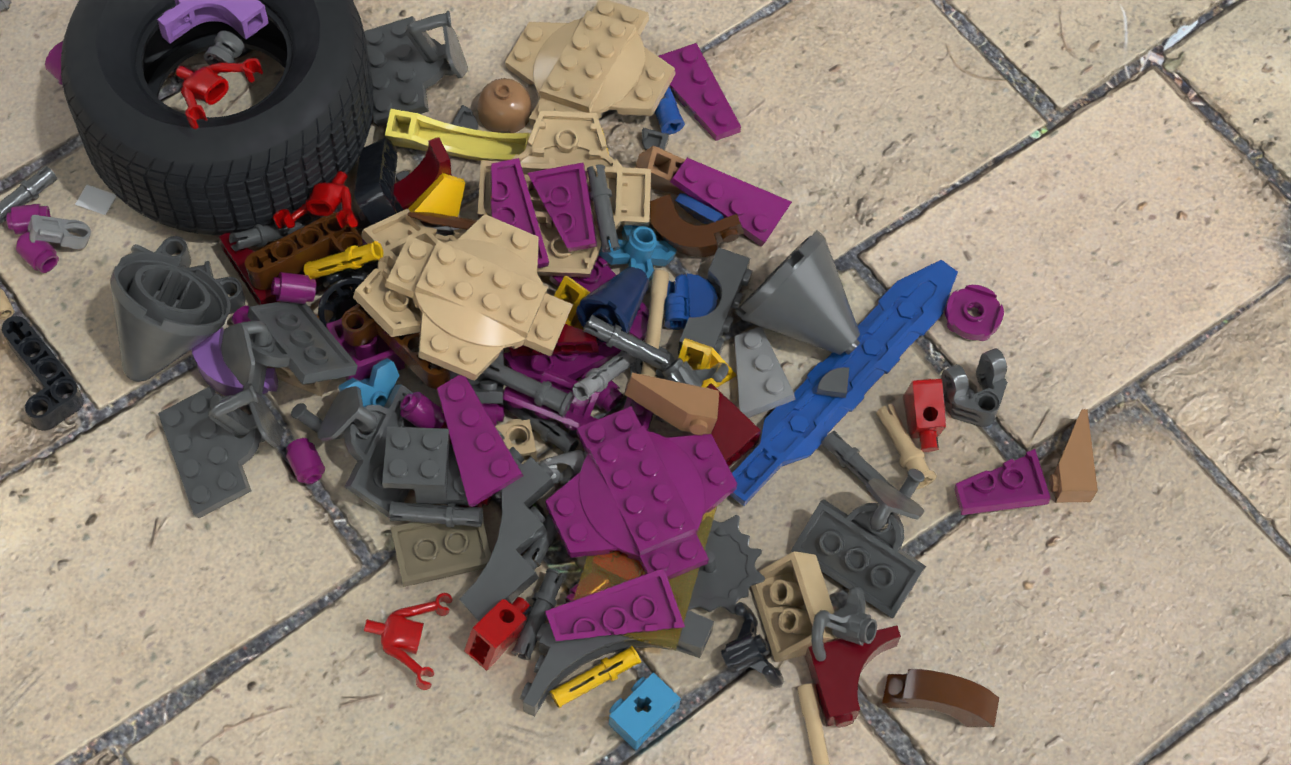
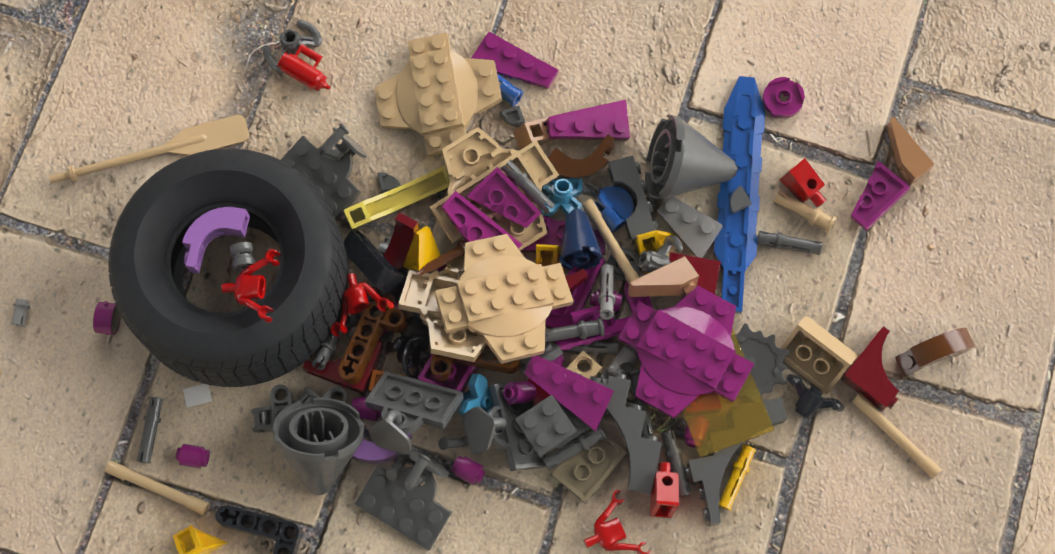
camera: 30 degrees left, 10 degrees up
magenta brick [6,204,51,235] -> none
light grey piece [28,215,91,249] -> none
magenta brick [271,272,316,304] -> none
yellow pin [304,241,384,279] -> none
medium nougat cylinder [477,78,532,133] -> none
magenta wing [545,568,685,641] -> none
dark grey pin [583,314,670,371] -> none
dark azure brick [609,672,681,751] -> none
blue tile [675,193,724,225] -> none
dark grey plate [791,469,926,618] -> none
dark grey piece [811,586,877,661] -> none
dark grey piece [941,348,1008,427] -> none

